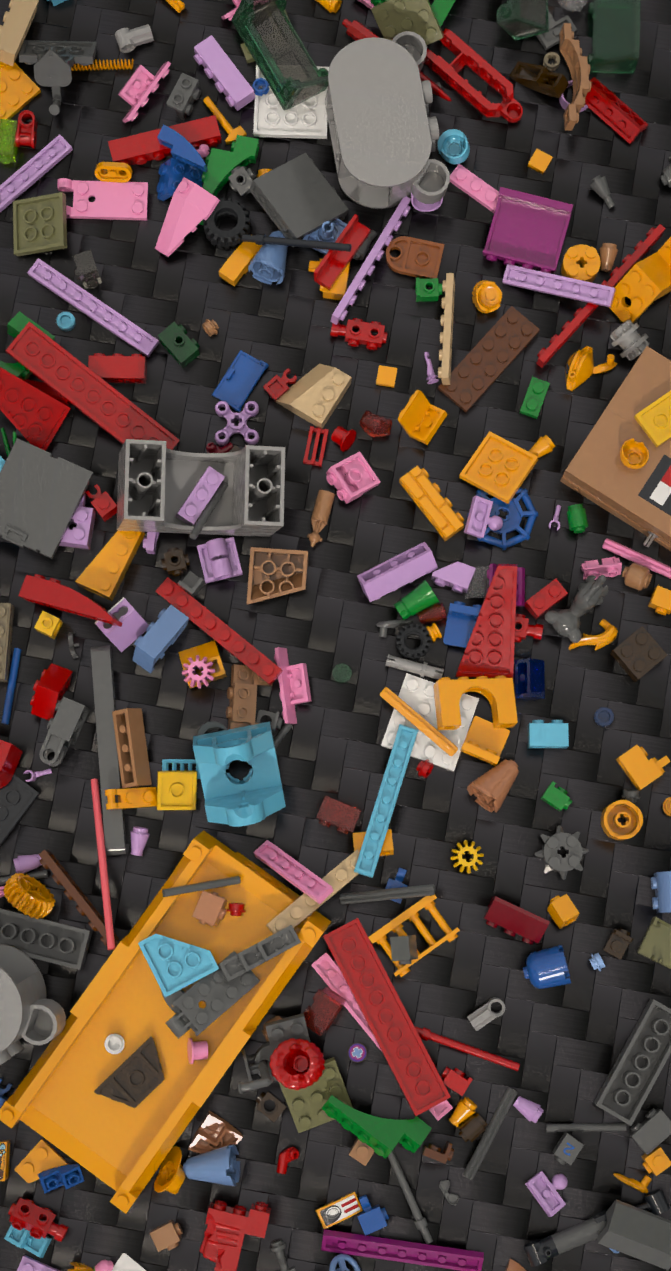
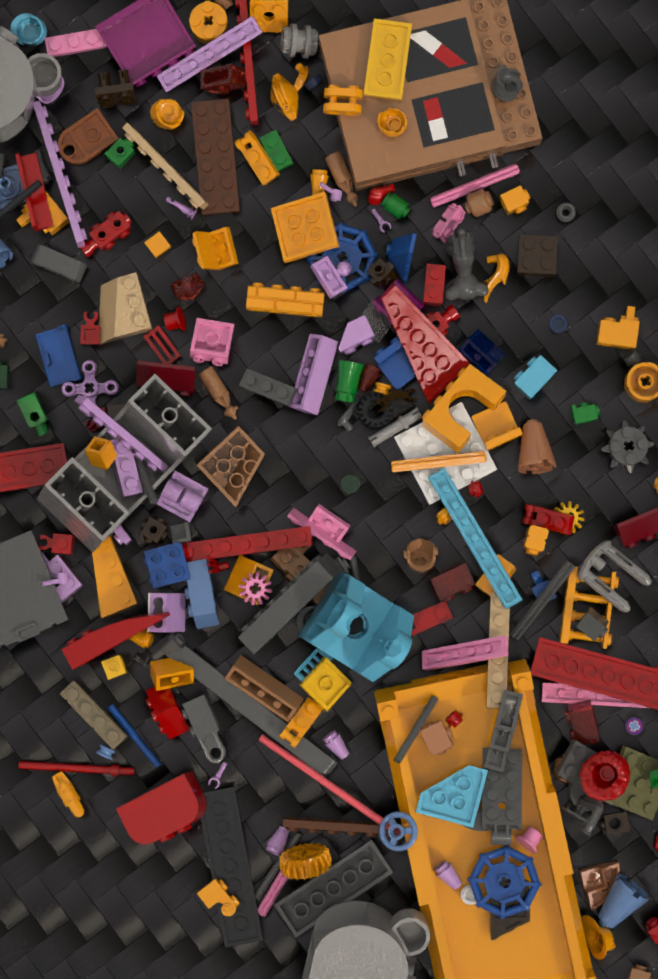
camera: 45 degrees left, 5 degrees up
none -> green torso [17,391,49,436]
none -> dark grey beam [30,244,88,283]
none -> lavender hand [42,573,68,586]
none -> lavender plate [74,395,169,472]
none -> light orange brick [85,436,117,470]
none -> dark brown plate [95,70,137,108]
none -> light orange cone [130,630,155,648]
none -> dark red slope [136,360,197,396]
none -> blue bracket [144,542,190,589]
none -> light orange slope [150,658,194,691]
none -> dark grey cone [152,632,185,660]
none -> clear red brick [201,64,245,94]
none -> red piece [205,556,230,573]
none -> light orange plate [235,130,280,185]
none -> dark grey brick [238,553,343,654]
none -> dark grey plate [239,369,297,407]
none -> dark blue tile [304,74,323,91]
none -> lavender hand [319,182,342,202]
none -> light orange brick [323,84,363,116]
none -> medium nougat wheel [325,151,358,207]
none -> dark brown brick [366,258,398,291]
none -> red animal [368,184,395,205]
none -> dark brown piece [373,388,417,412]
none -> medium blue piece [379,812,418,851]
none -> blue wedge [385,233,417,284]
none -> medium nougat cap [403,538,438,573]
none -> red plate [411,601,453,636]
none -> lavender cone [434,860,462,890]
none -> light orange plate [436,508,452,525]
none -> blue plate [467,845,542,919]
none -> red plate [522,503,574,535]
none -> light orange brick [522,525,549,556]
none -> light grey piece [577,540,652,612]

